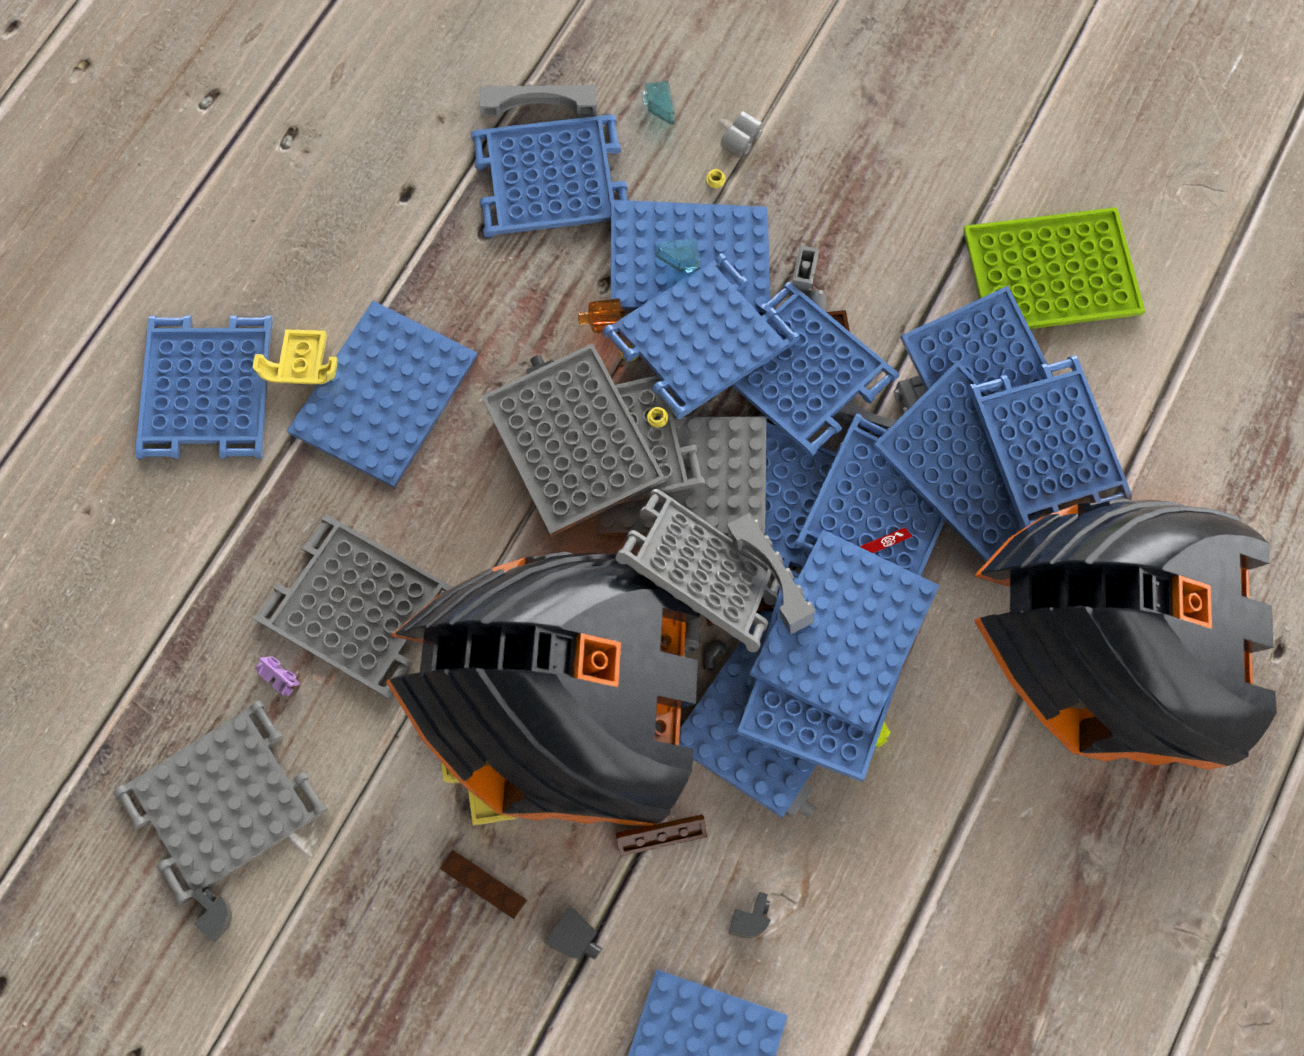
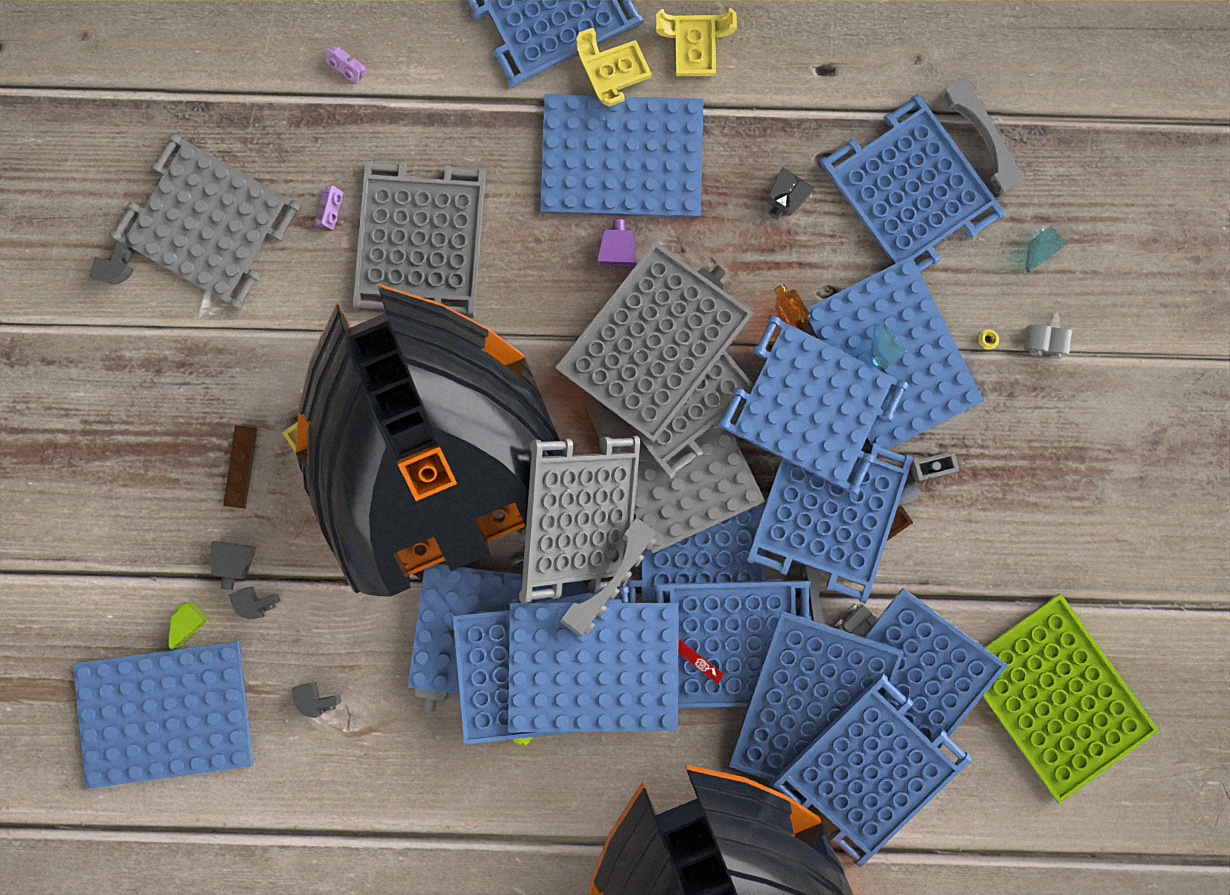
camera: 65 degrees right, 15 degrees up
reddish brown plate [616,814,707,856] -> none
light yellow plate [647,407,668,428] -> none
none -> lime slope [168,602,209,649]
none -> dark grey brick [228,586,281,619]
none -> lavender hinge [326,46,367,85]
none -> medium lavender torso [598,219,636,267]
none -> light yellow piece [656,8,737,76]
none -> dark grey torso [767,167,814,220]

